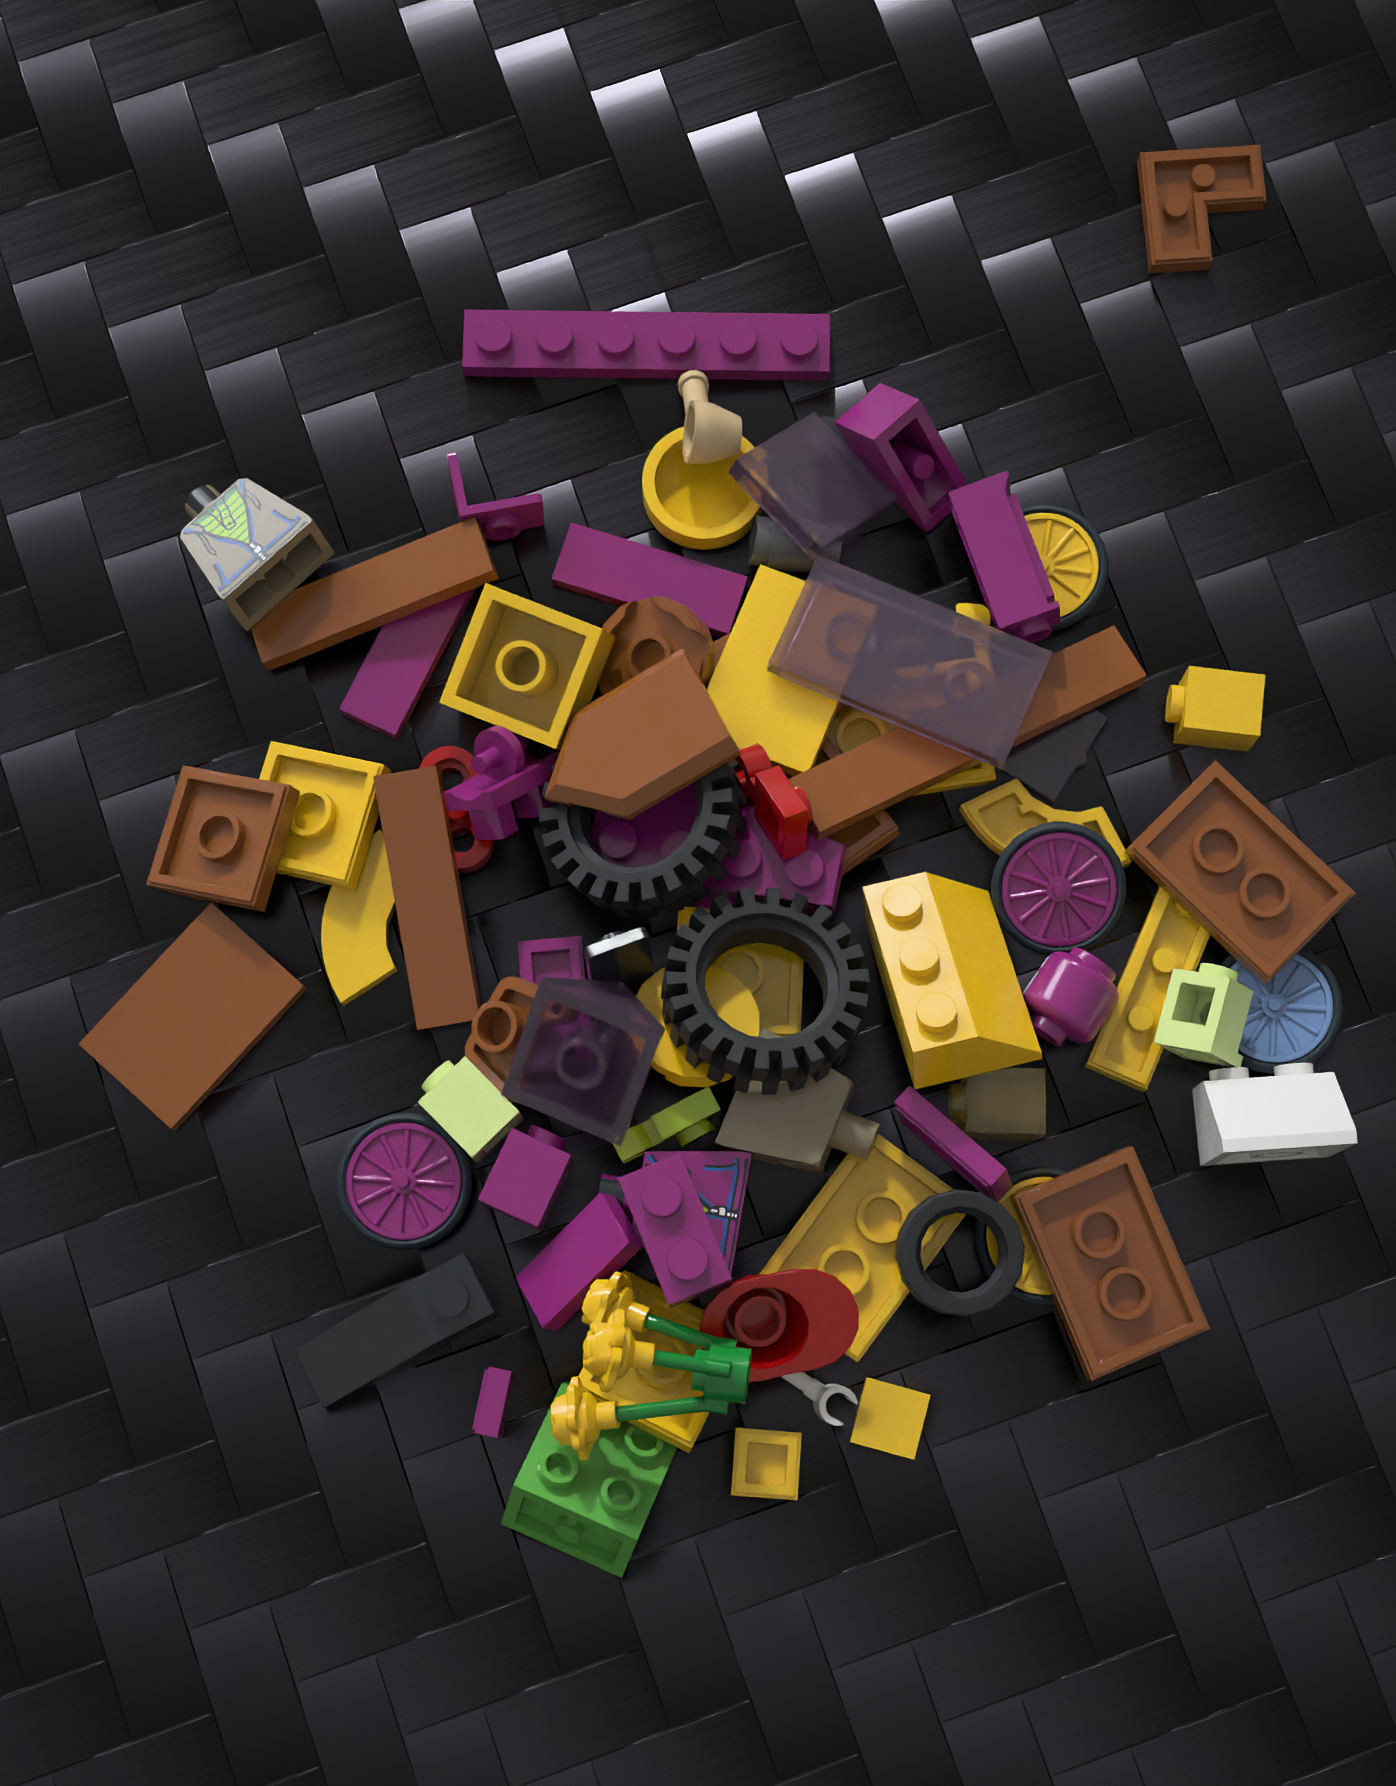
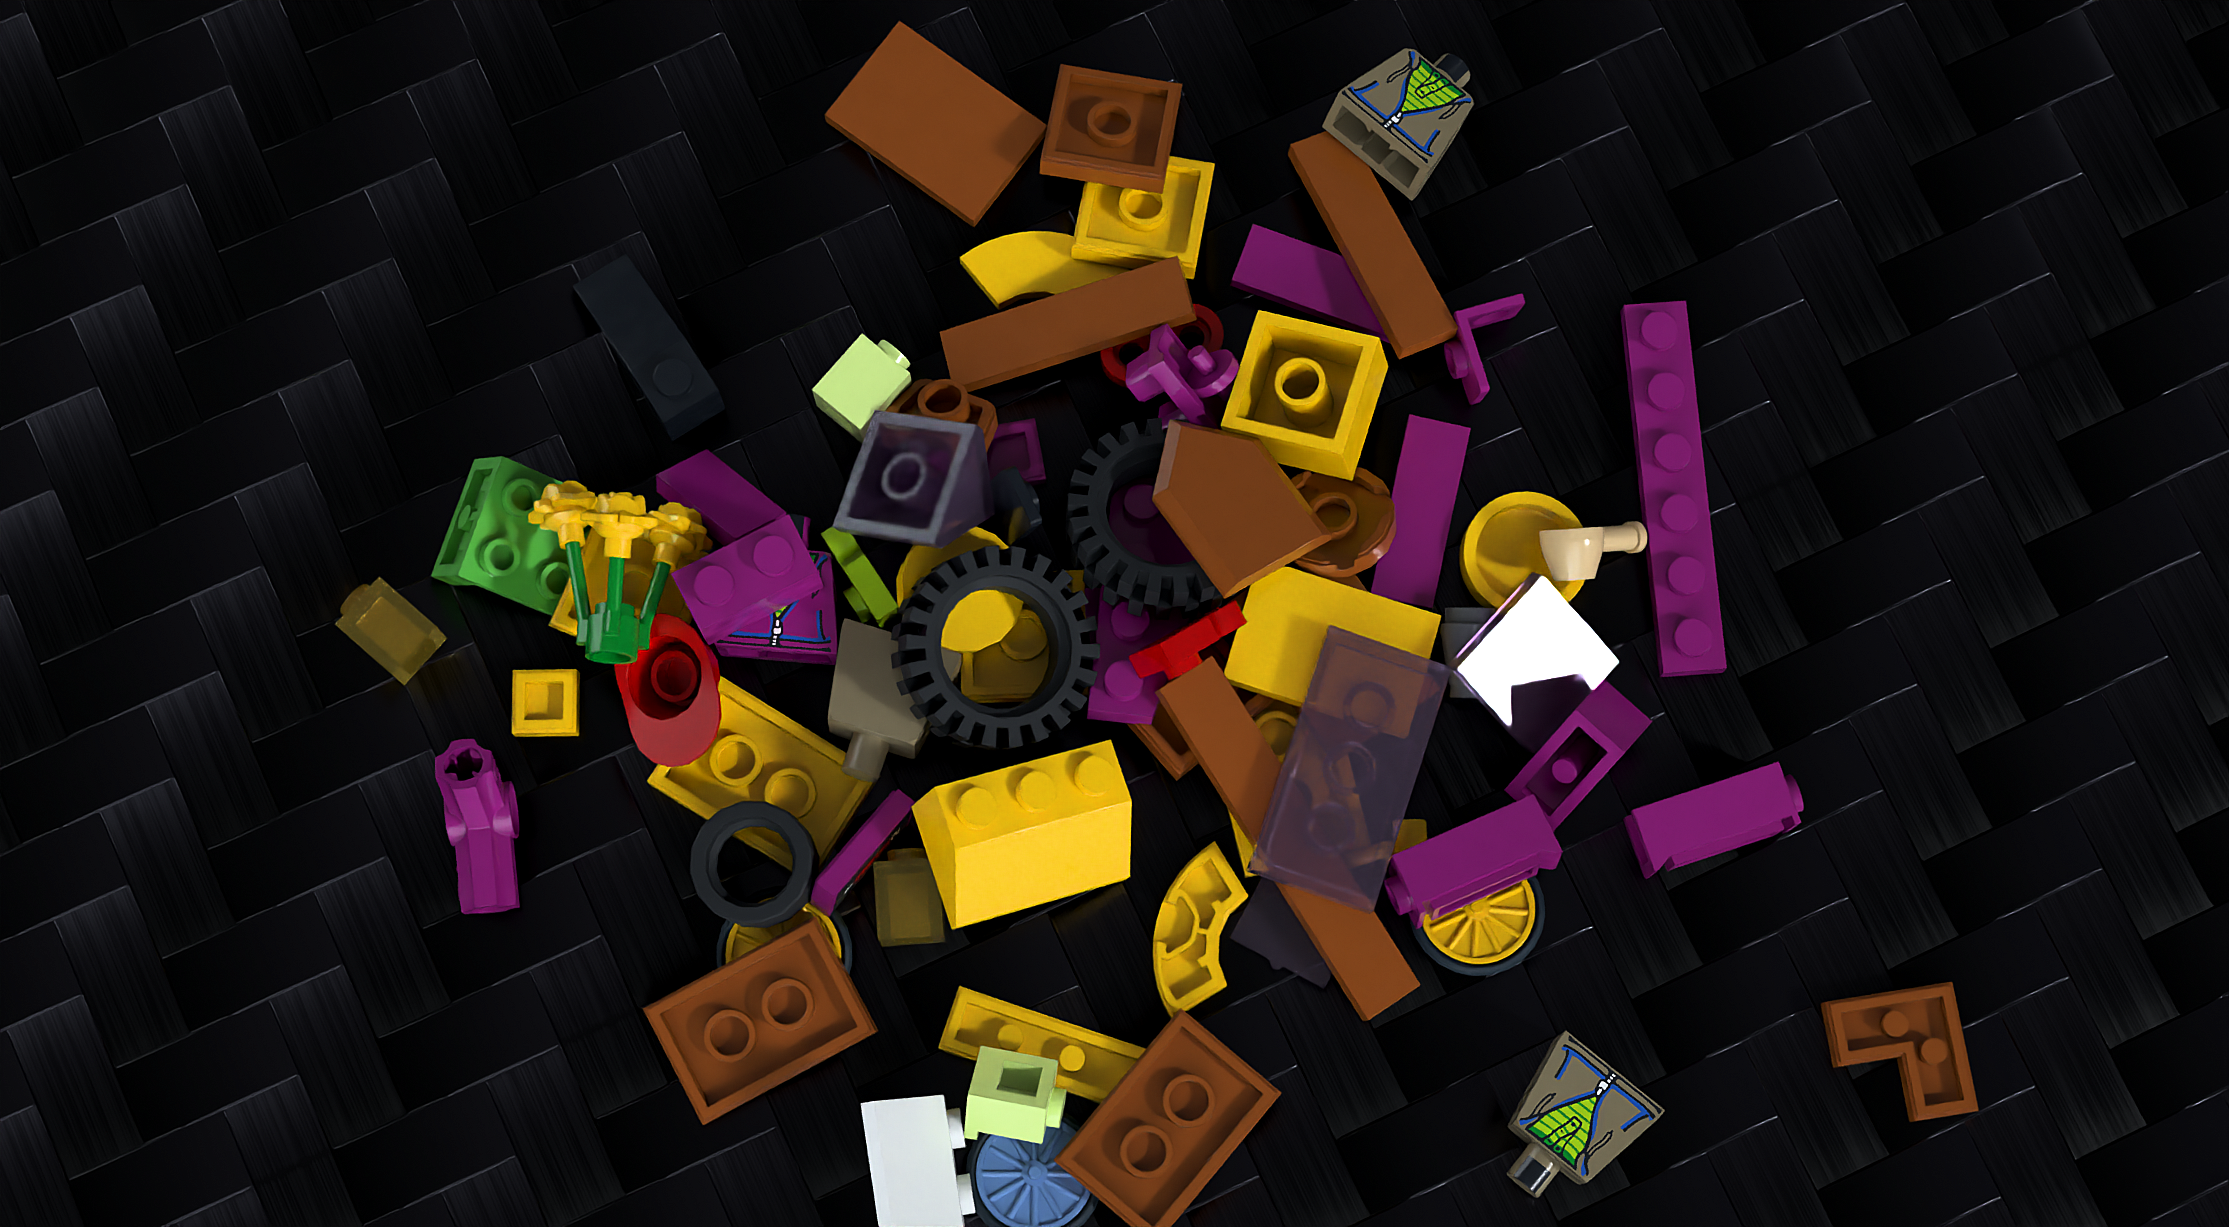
camera: 80 degrees right, 0 degrees up
magenta wheel [337,1113,472,1251] -> none
magenta tile [472,1367,516,1438] -> none
magenta brick [478,1125,574,1232] -> none
white hand [781,1372,858,1426] -> none
yellow tile [849,1377,931,1460] -> none
magenta wheel [991,822,1126,955] -> none
magenta head [1023,947,1119,1047] -> none
yellow brick [1165,666,1265,752] -> none
none -> clear yellow brick [335,577,447,685]
none -> magenta piece [435,739,520,914]
none -> torso [1507,1031,1665,1198]
none -> magenta window [1623,762,1804,879]

